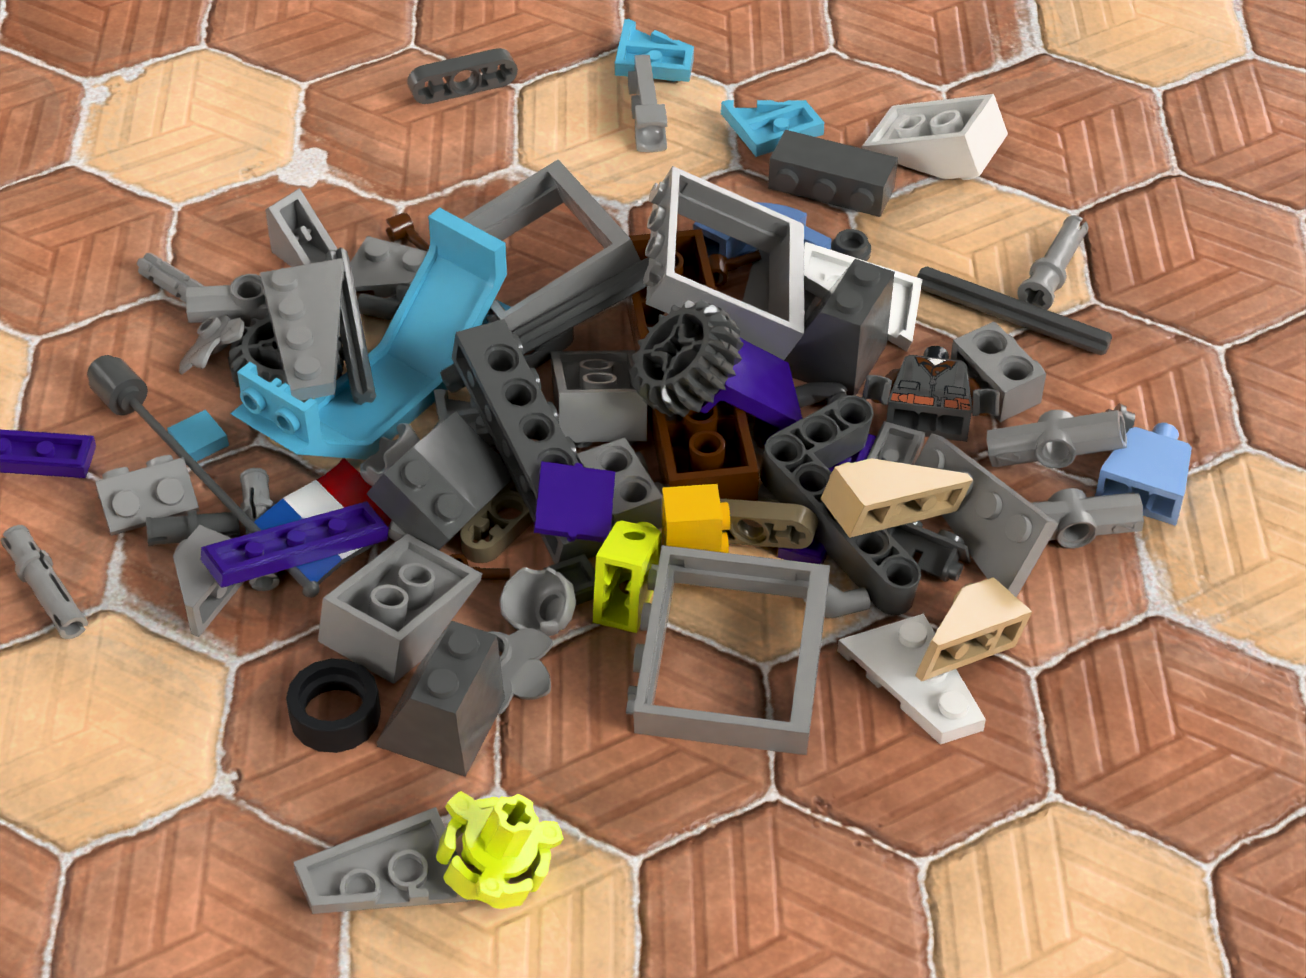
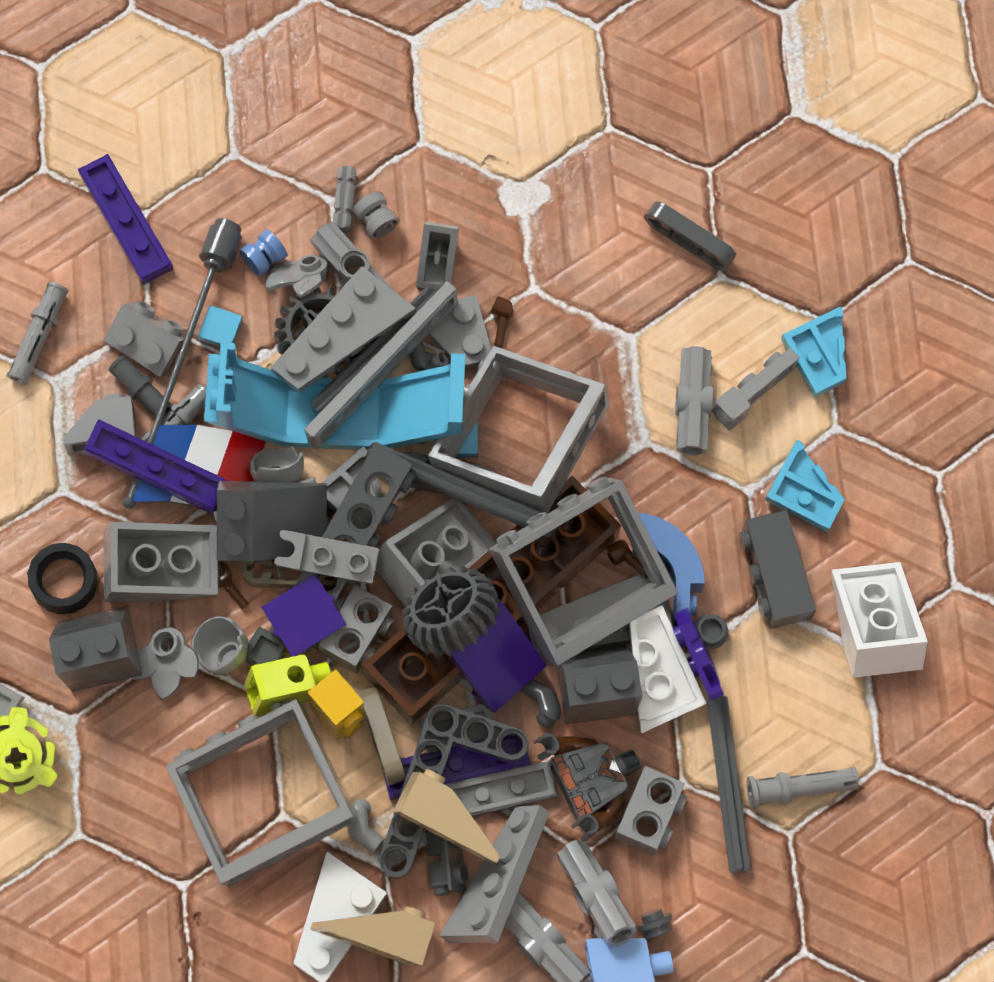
camera: 50 degrees right, 25 degrees up
none -> medium blue wheel [239,229,288,277]
none -> light grey plate [274,530,380,584]
none -> light grey tile [304,281,458,449]
none -> light grey wheel [353,191,400,239]
none -> dark purple wing [673,607,724,701]
none -> light grey piece [675,346,713,455]

